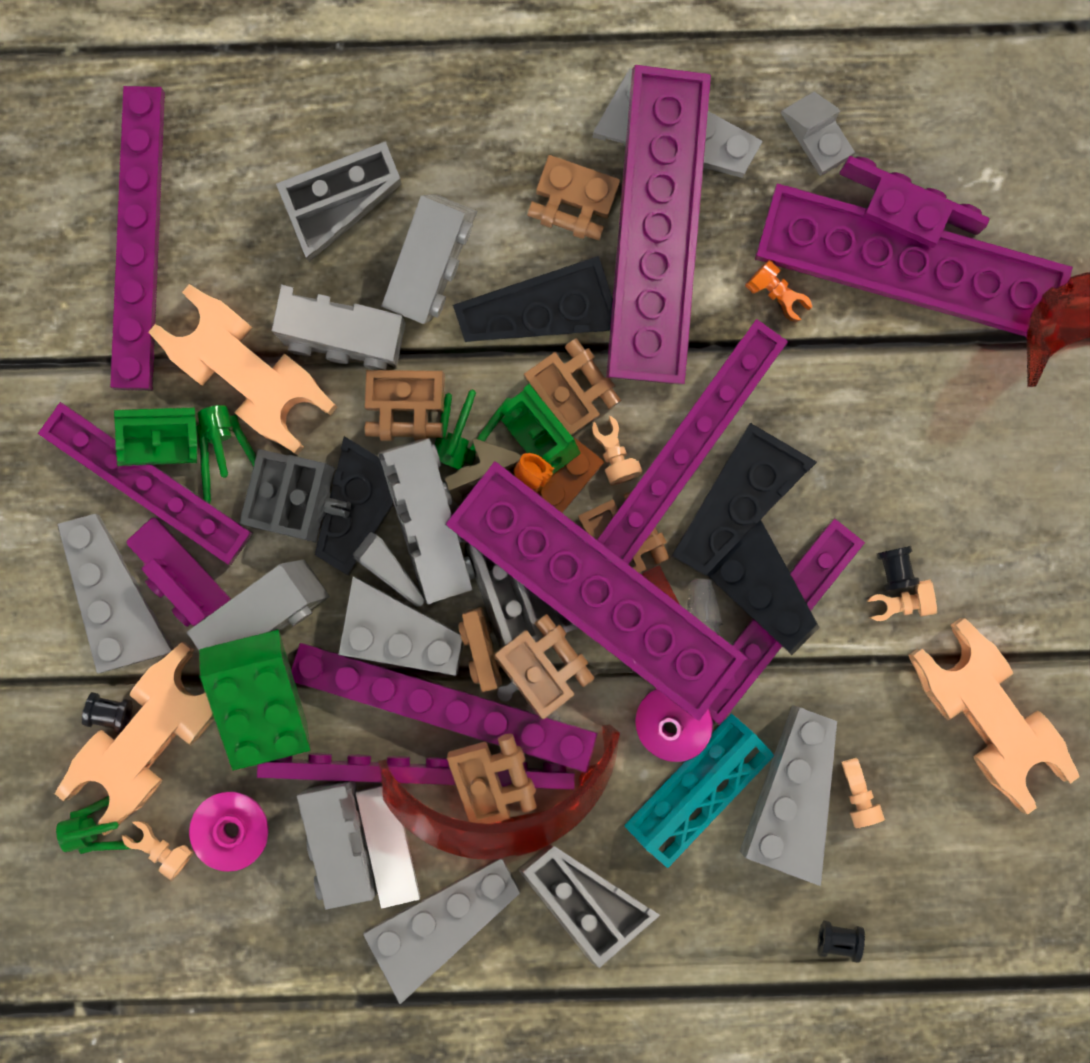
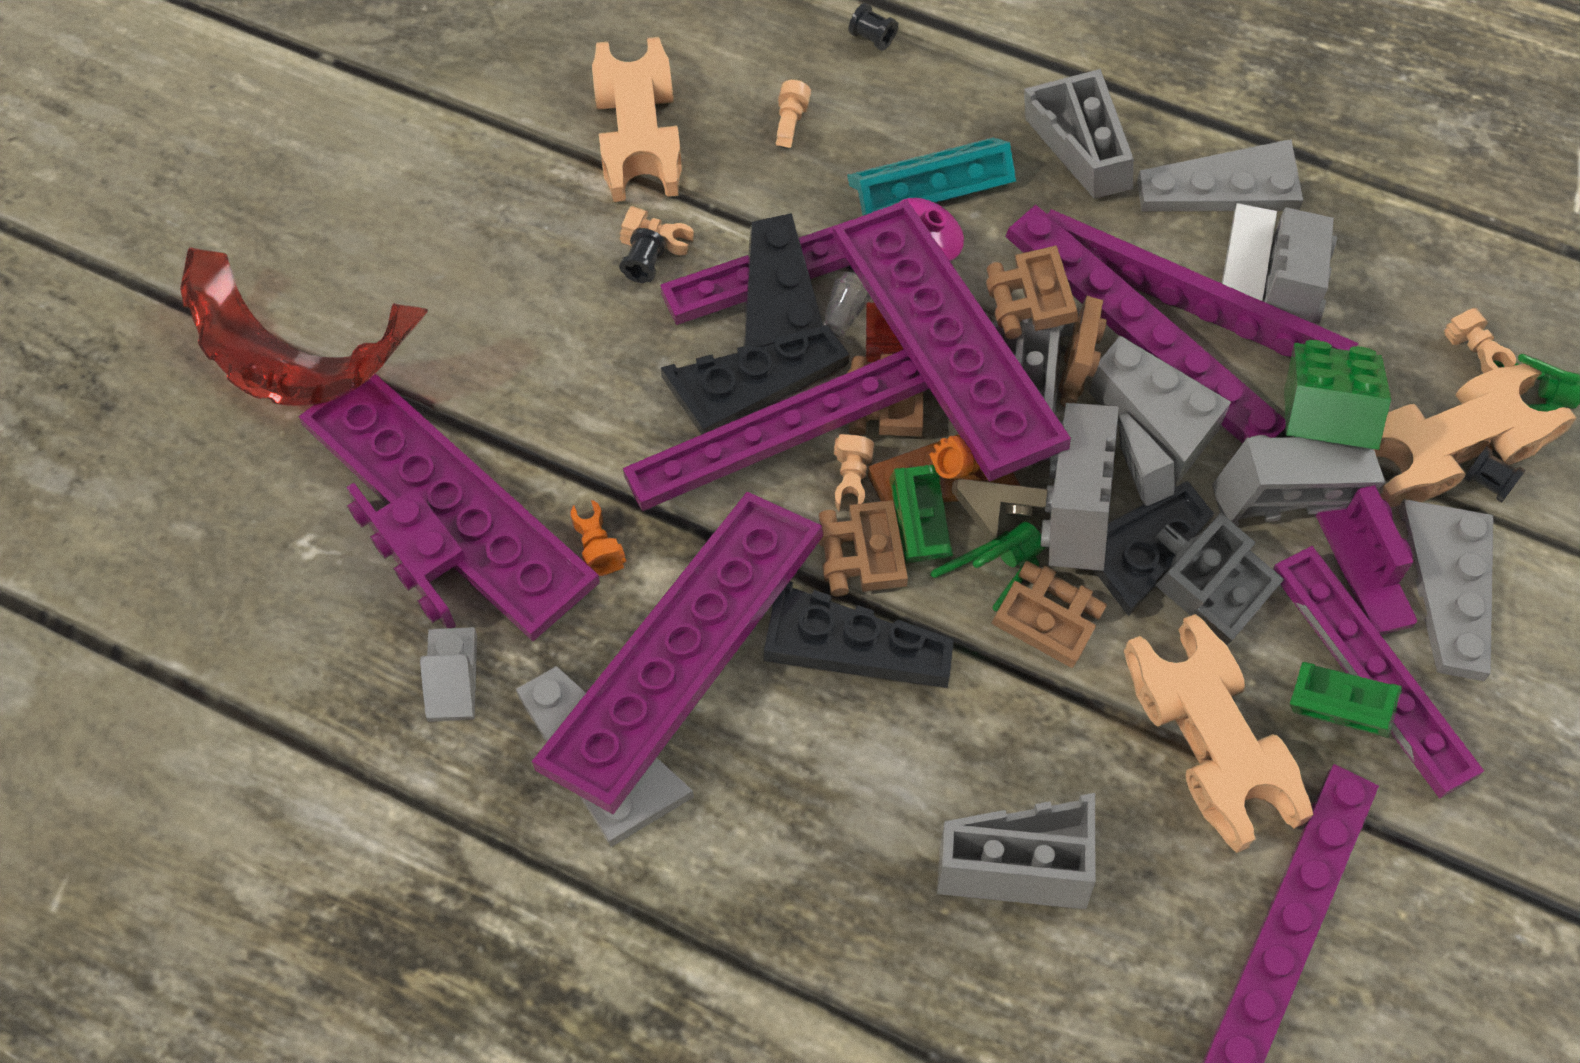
camera: 150 degrees left, 25 degrees down
dark pink dish [189,792,269,872] -> none
green plant [196,405,256,503] -> none
light grey wedge [272,284,406,370] -> none
clear red windscreen [378,724,620,860] -> none
light grey wedge [381,194,478,324] -> none
medium nougat plate [447,734,537,829] -> none
medium nougat plate [527,155,621,241] -> none
light grey wedge [740,705,837,886] -> none

